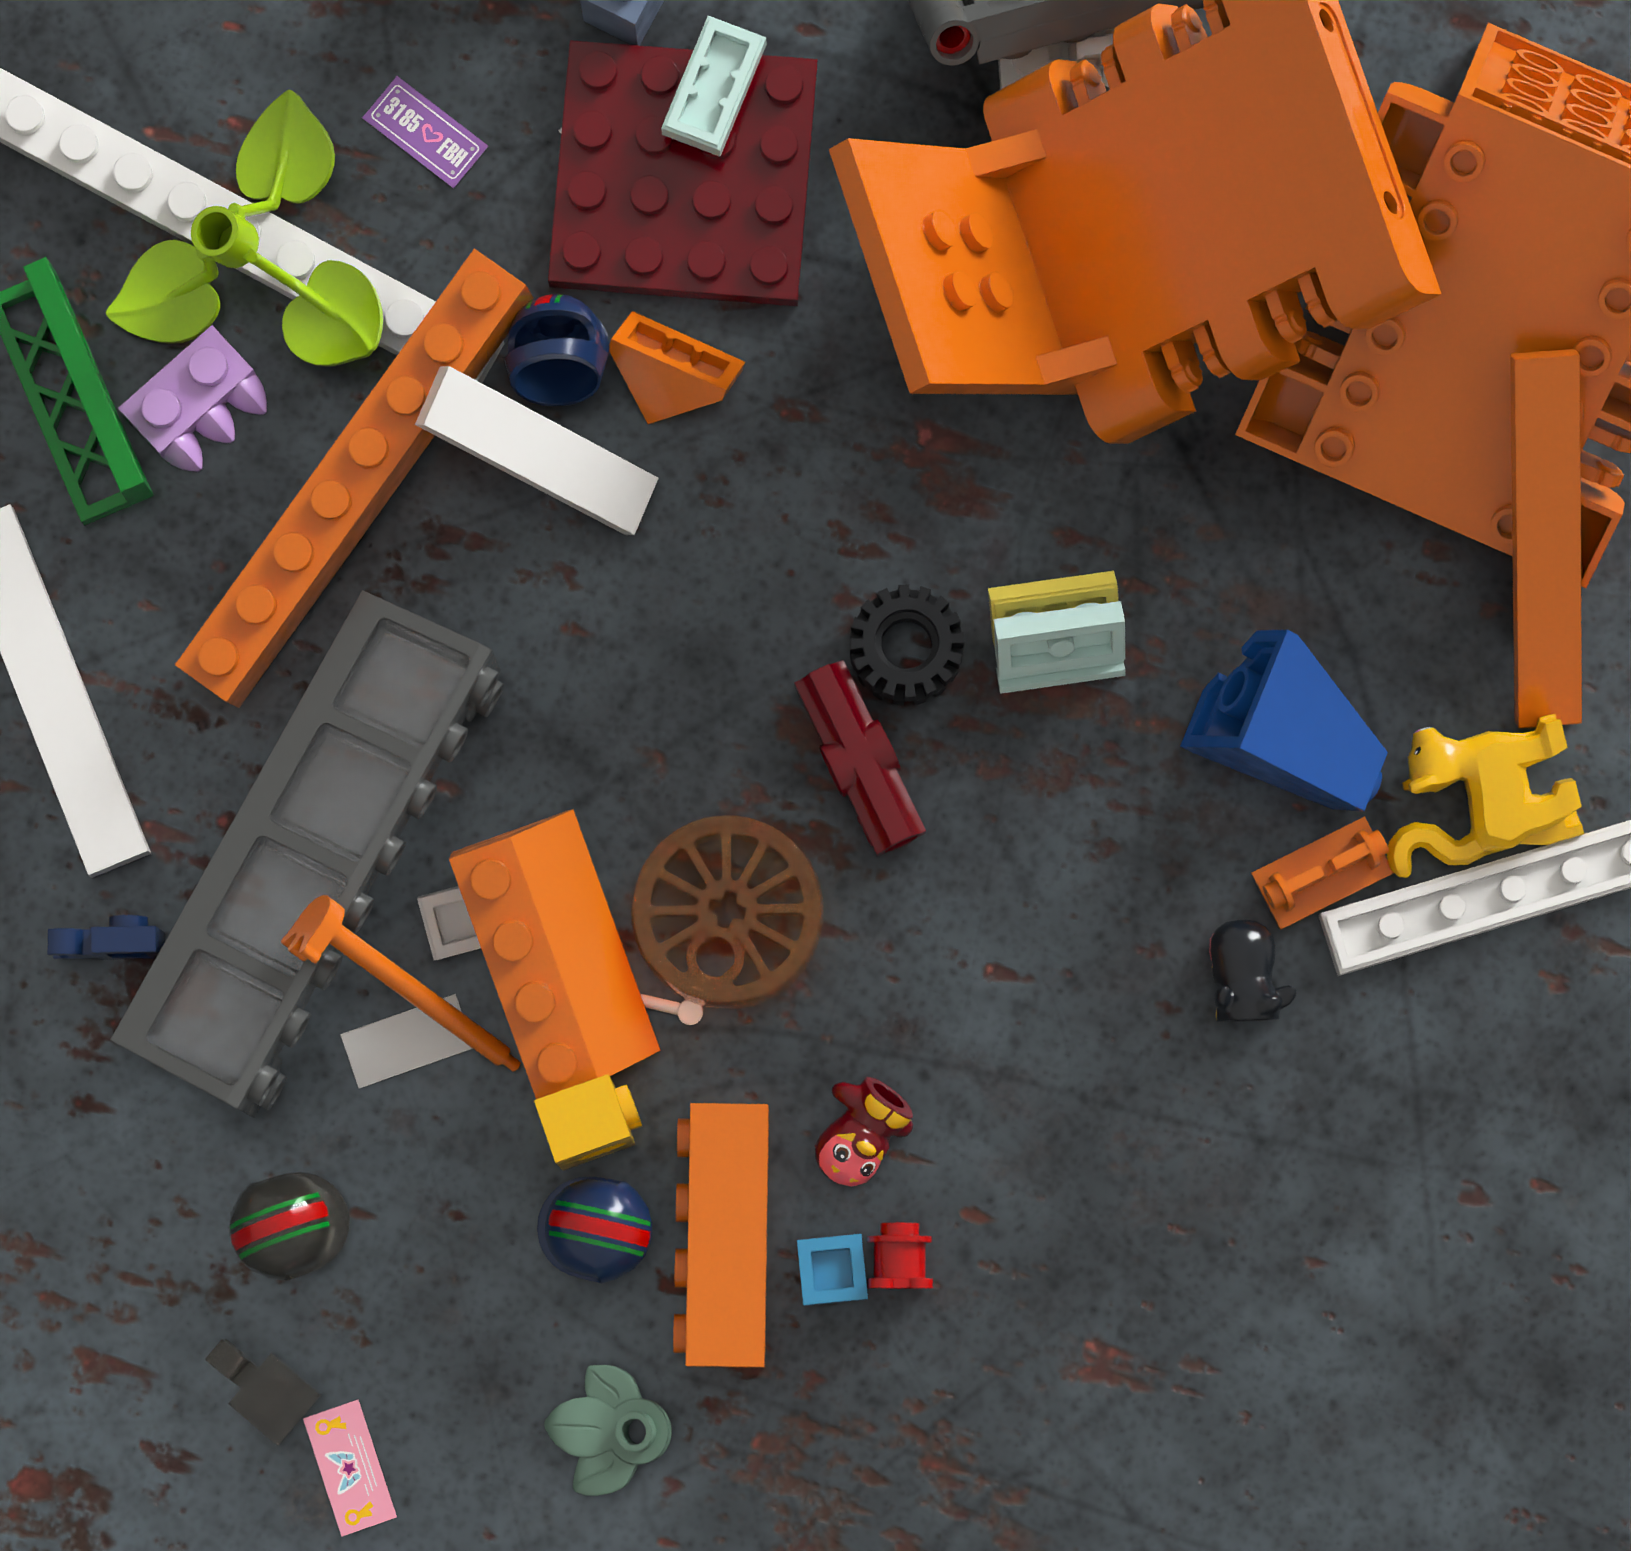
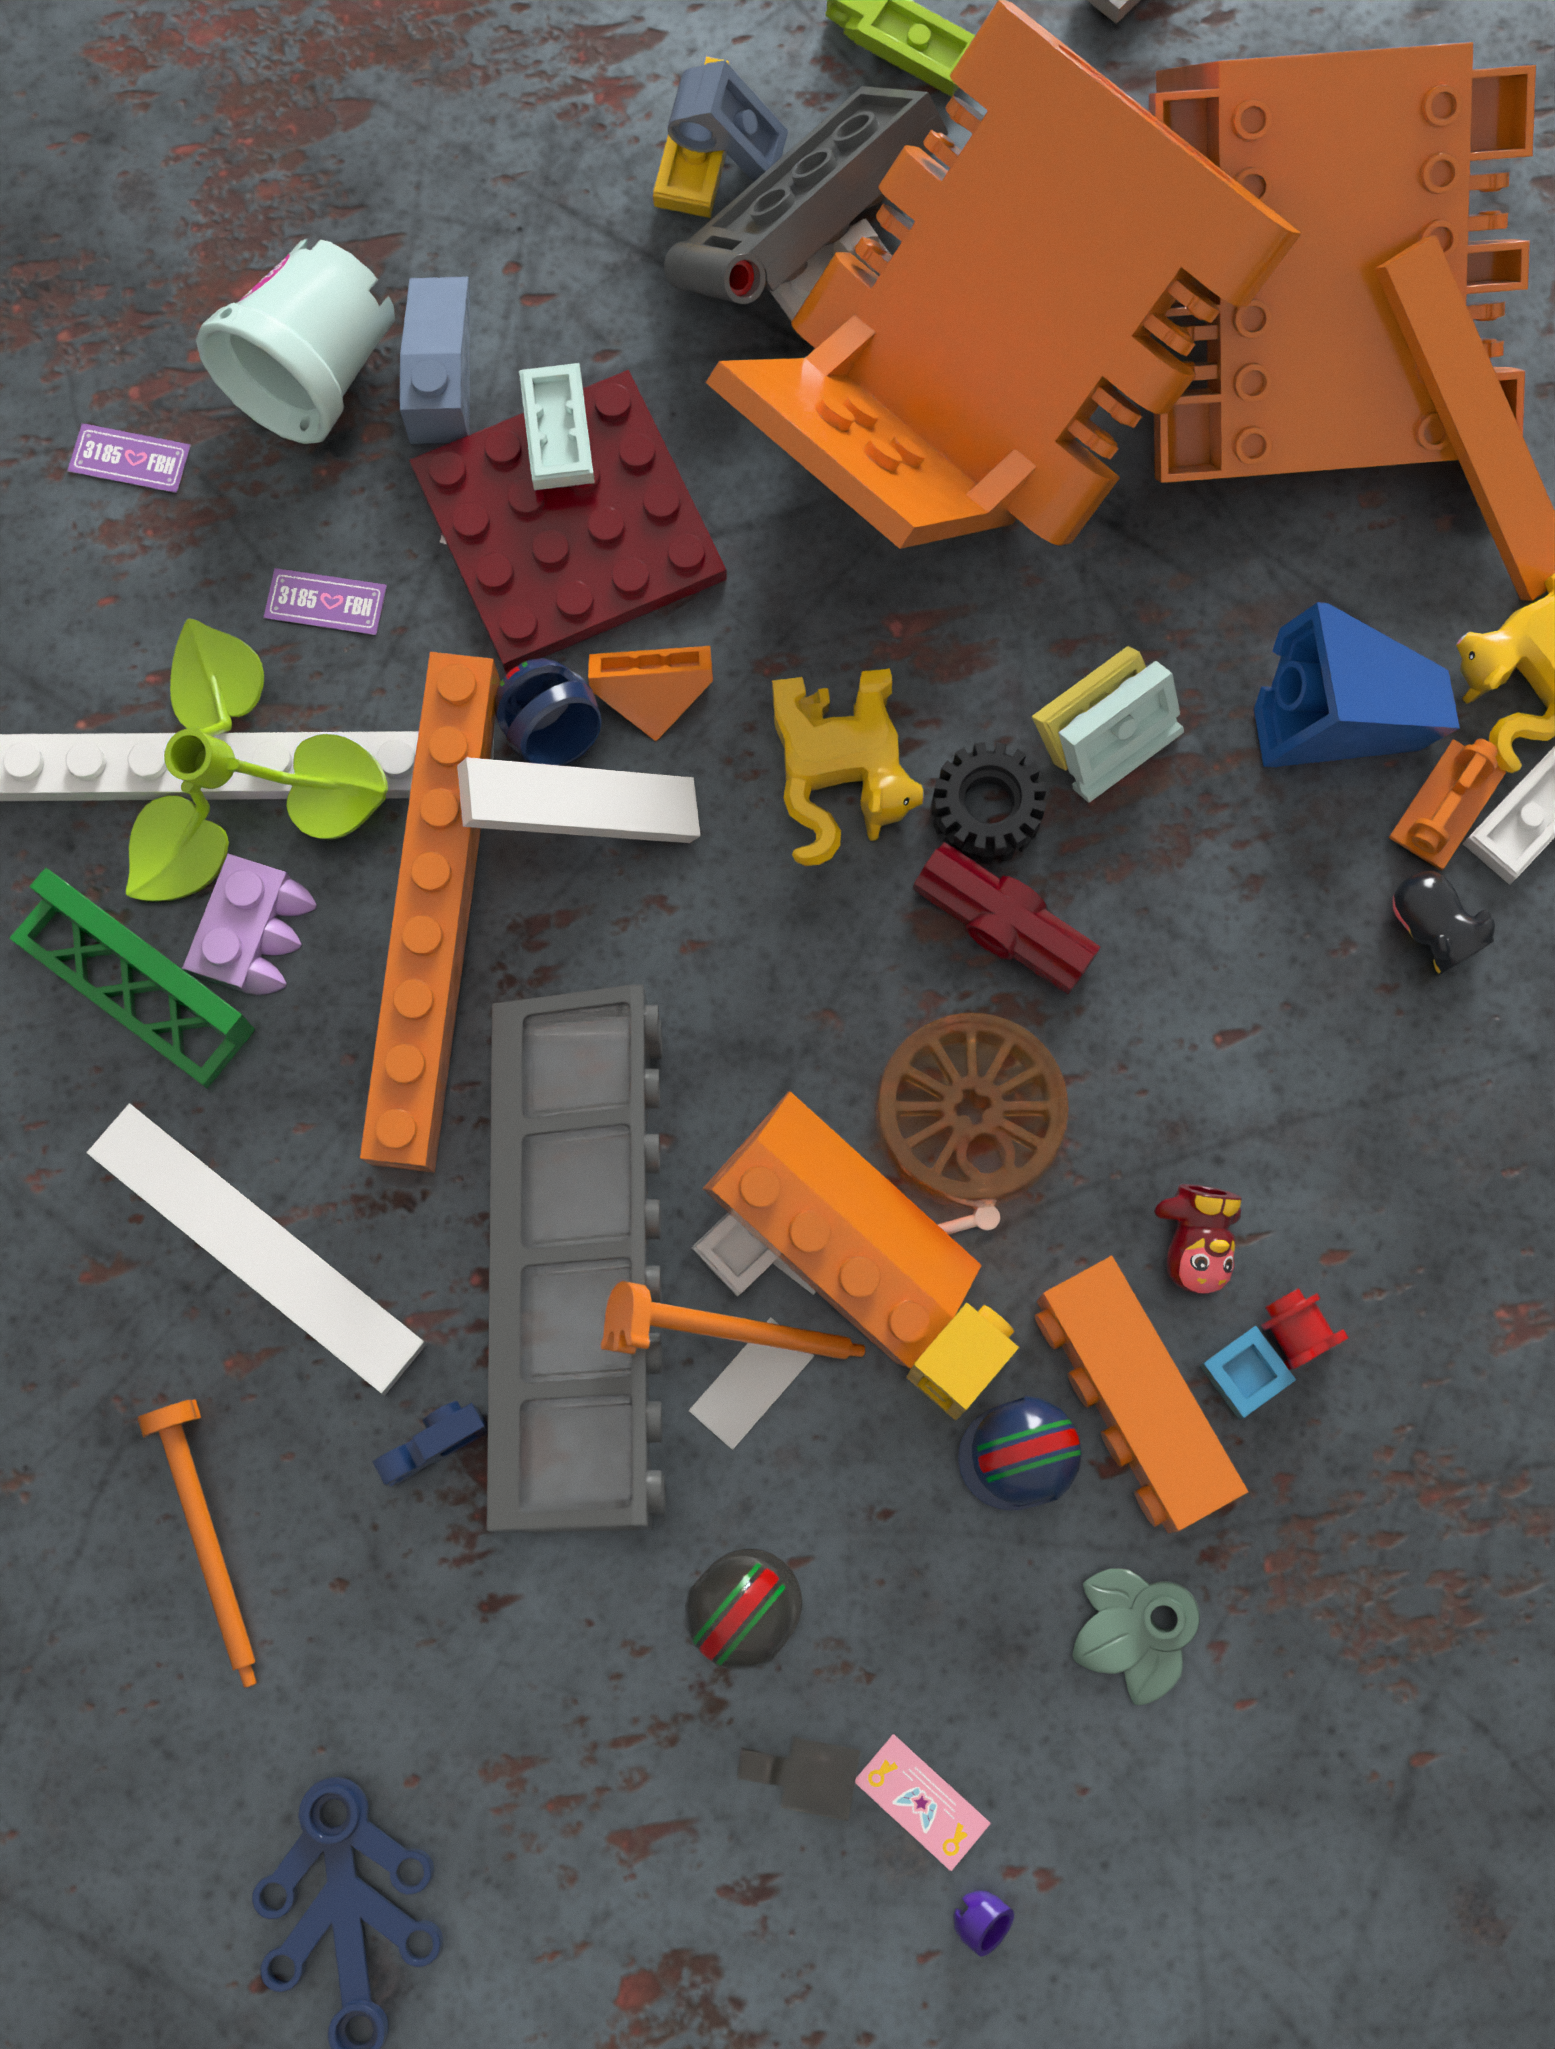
camera: 30 degrees left, 5 degrees down
none -> yellow animal [772,668,924,866]

